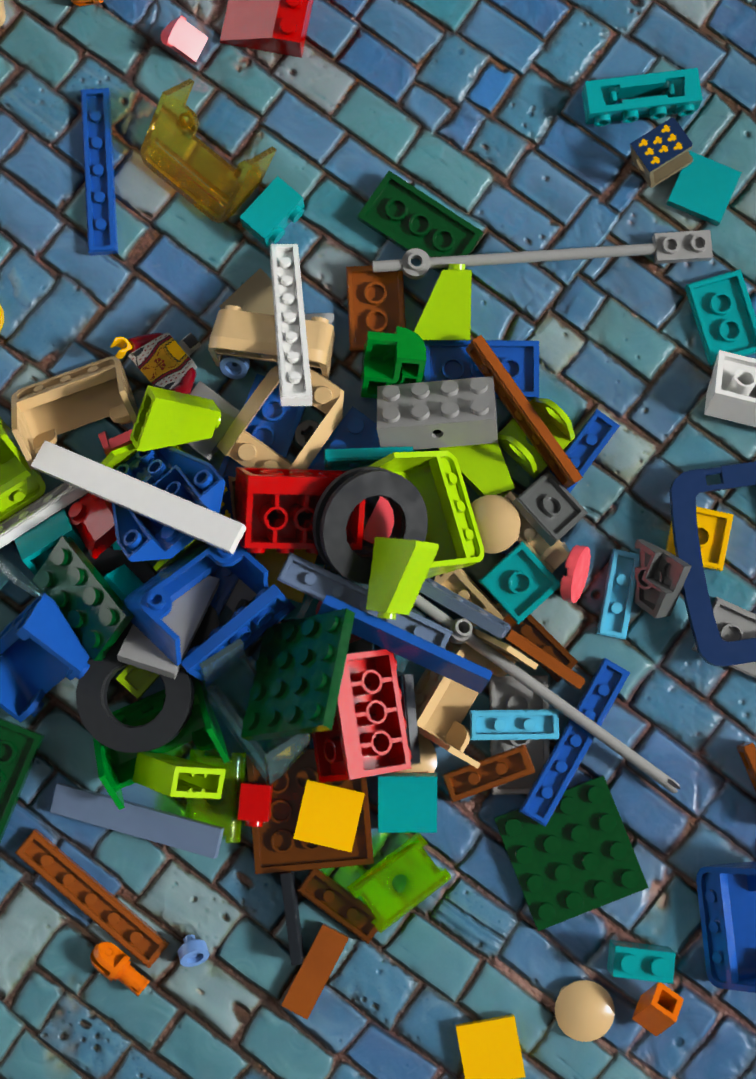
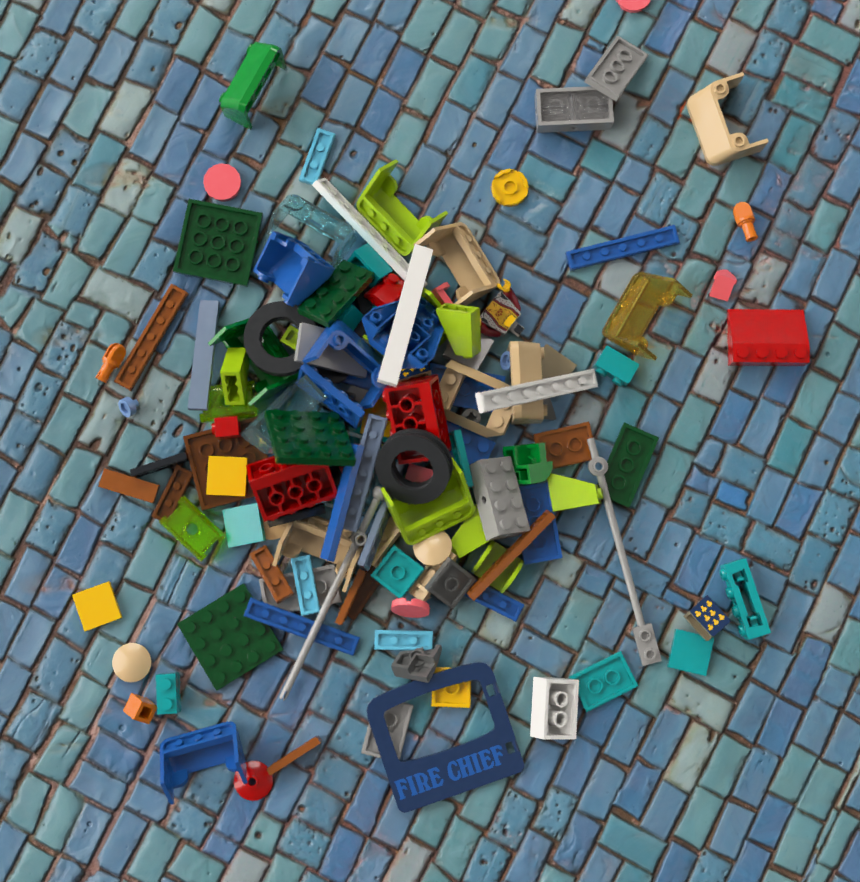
camera: 75 degrees right, 0 degrees up
lime slope [366,537,439,620] -> none

